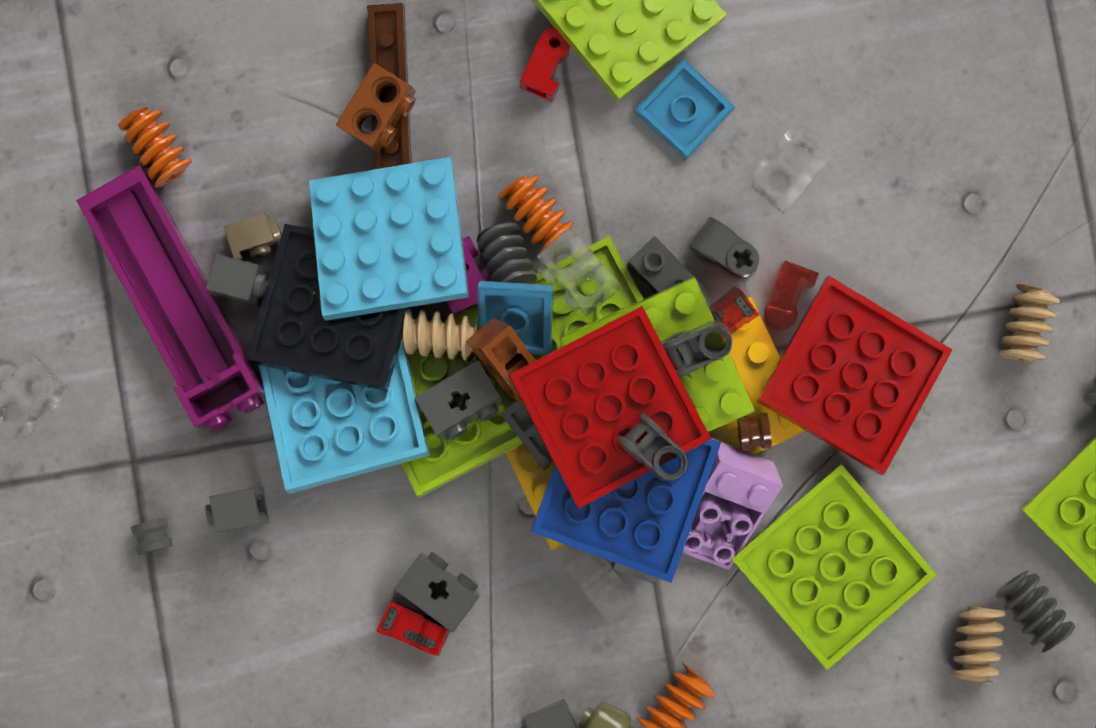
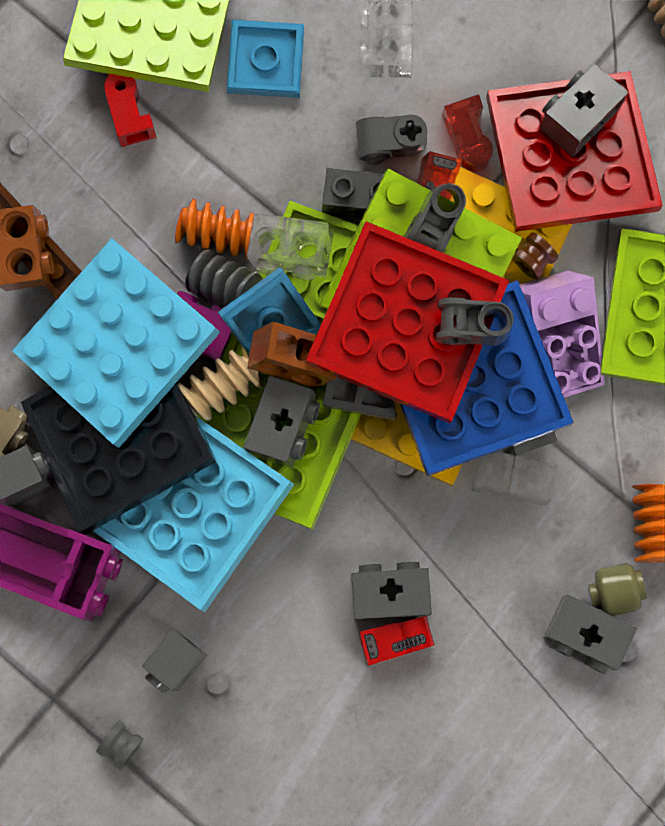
camera: 50 degrees left, 5 degrees down
none -> brick [540,64,629,157]

